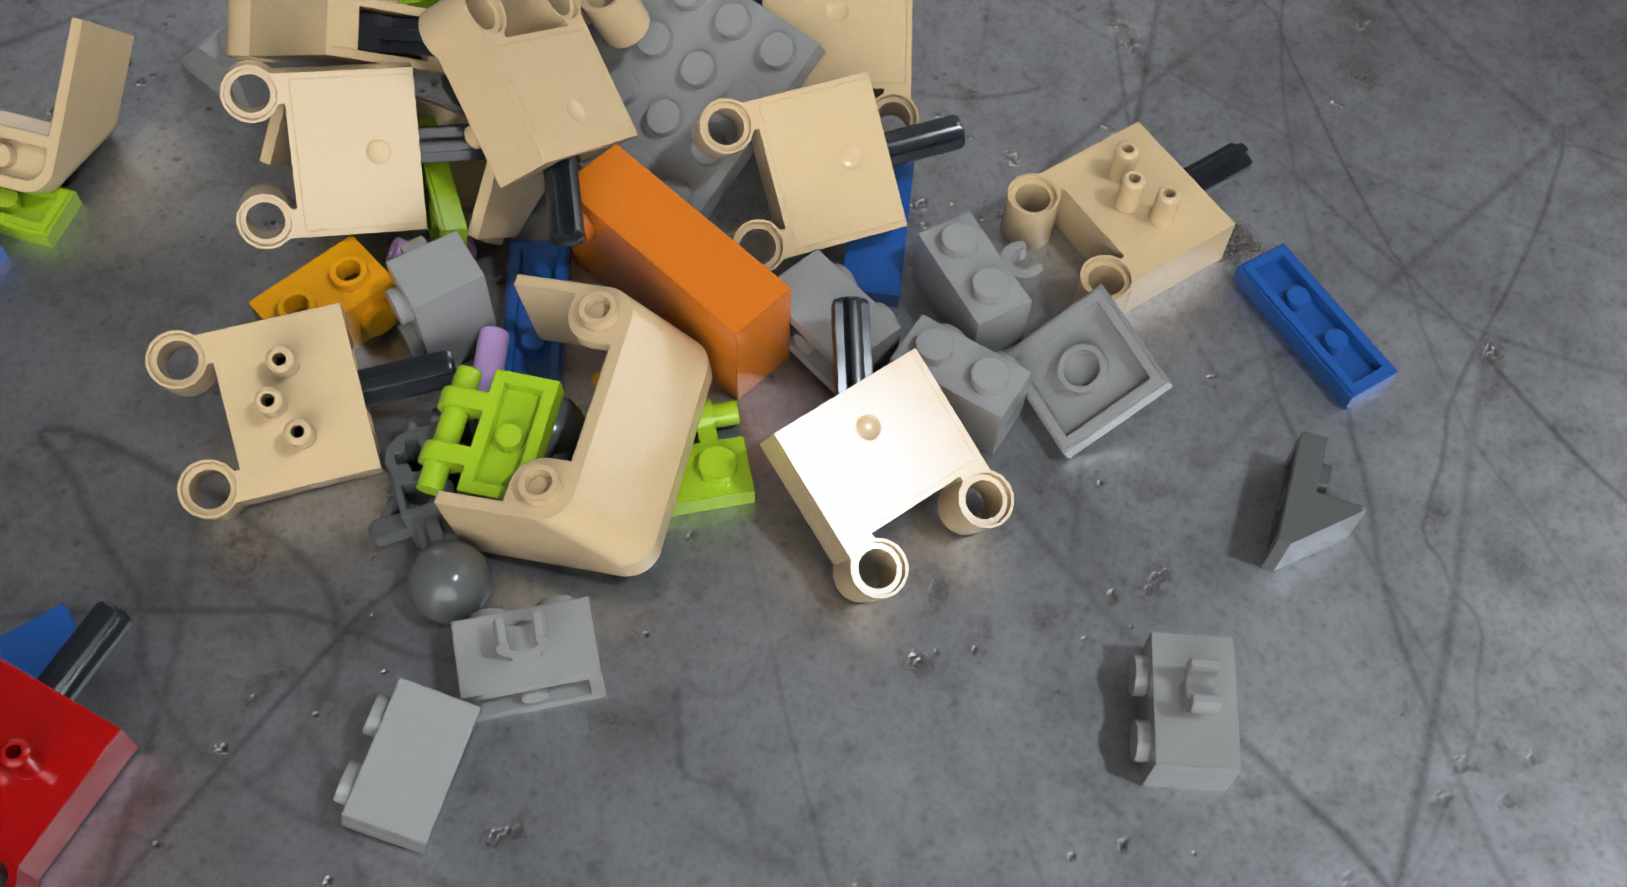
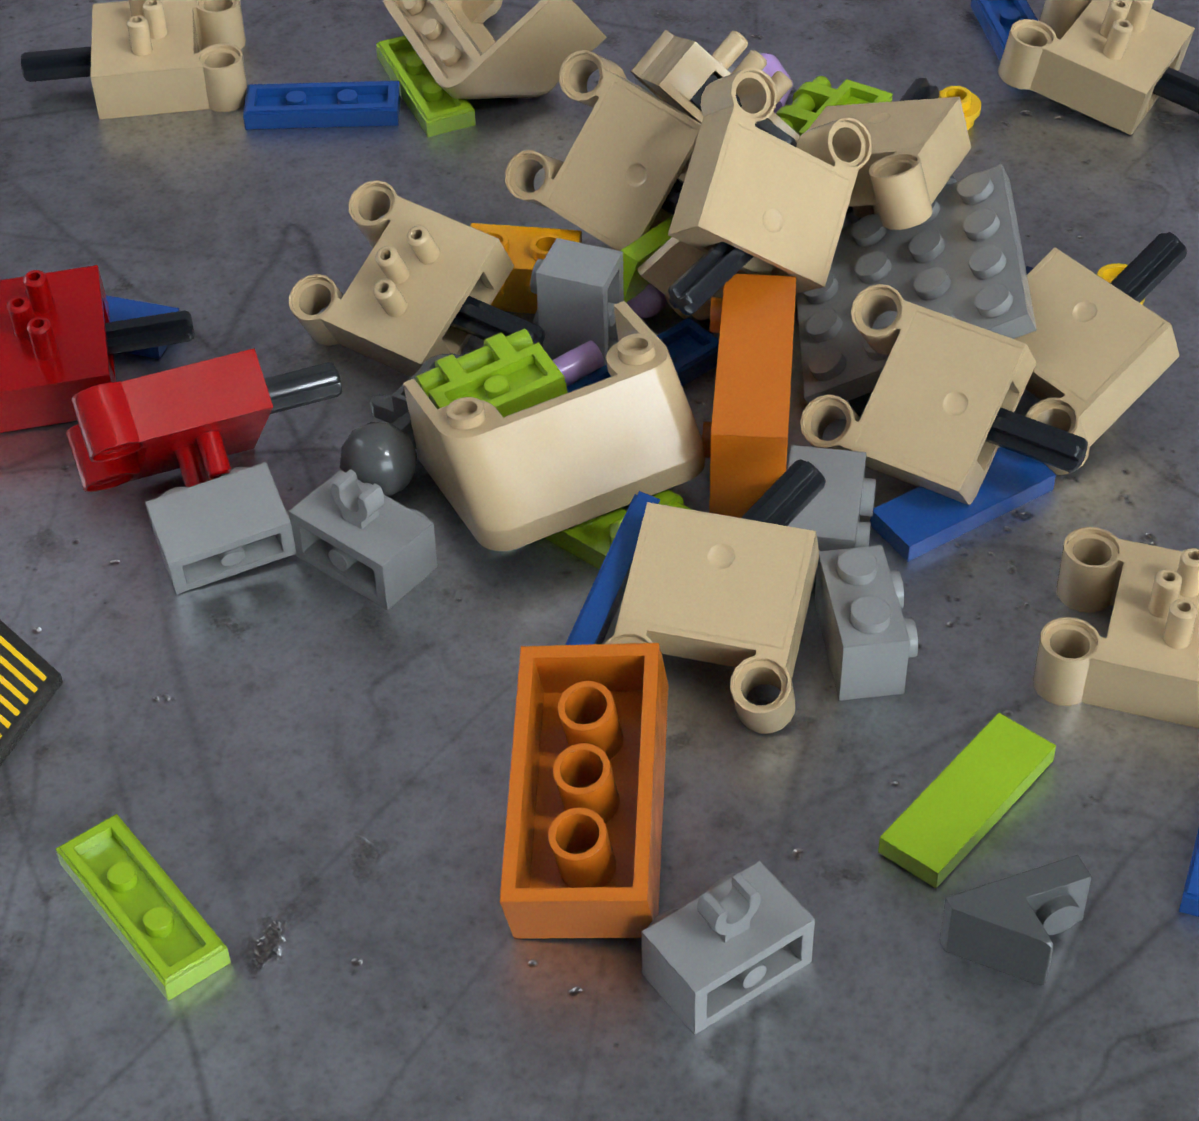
camera: 55 degrees right, 15 degrees down
light grey brick [912,212,1044,352] -> none
light grey tile [1005,284,1174,459] -> none
none -> red piece [66,348,342,492]
none -> orange brick [499,643,669,939]
none -> blue tile [565,491,660,645]
none -> lime tile [878,713,1056,888]

